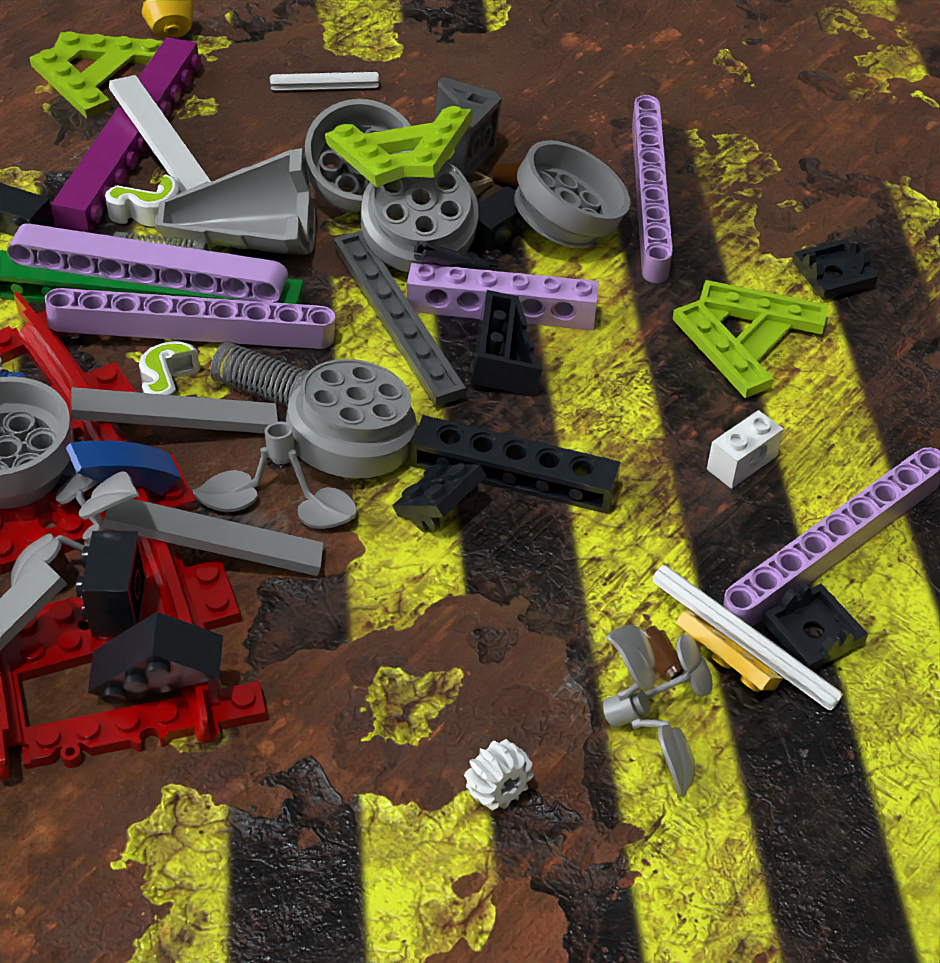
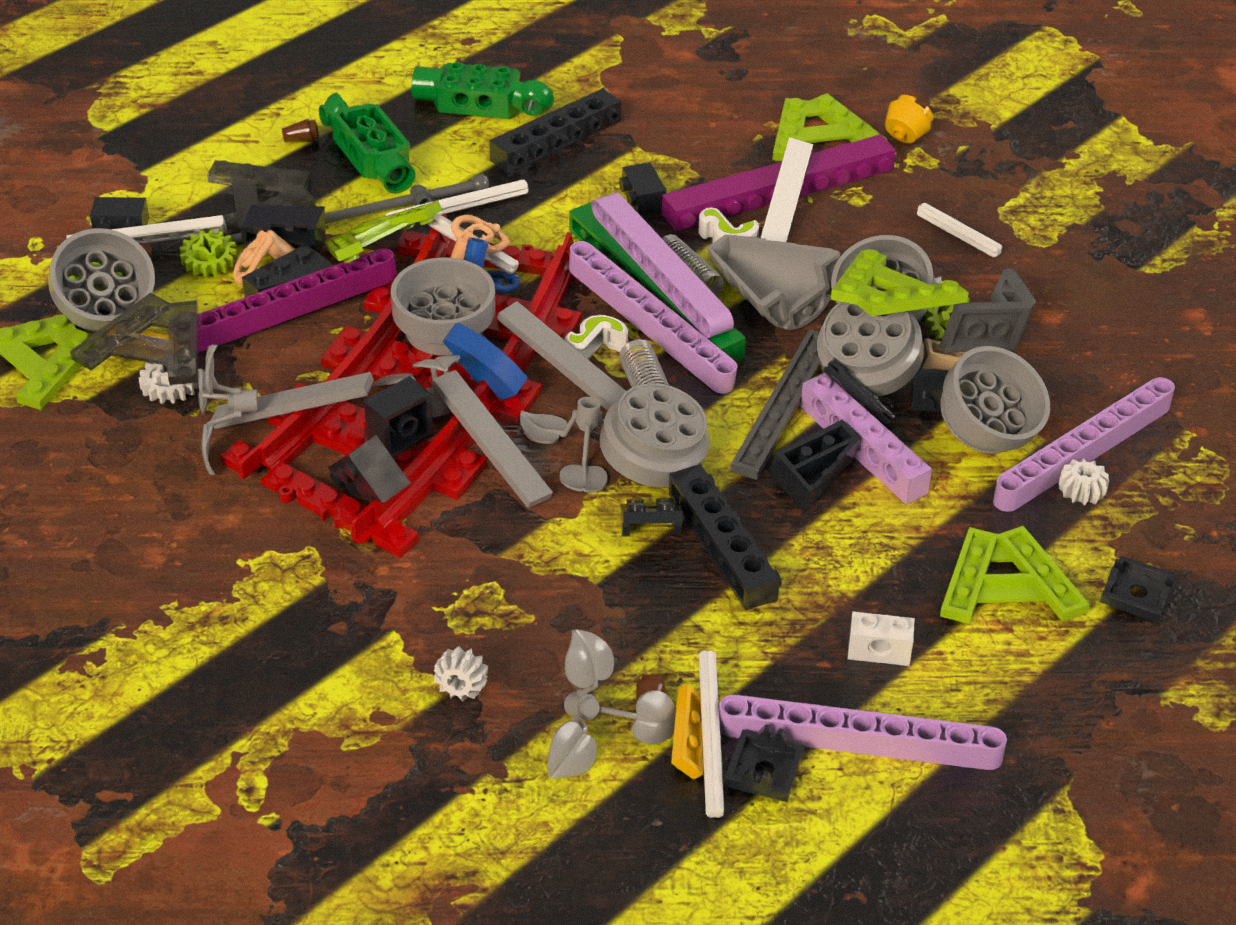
camera: 50 degrees right, 5 degrees down
none -> white gear [1059,458,1109,506]

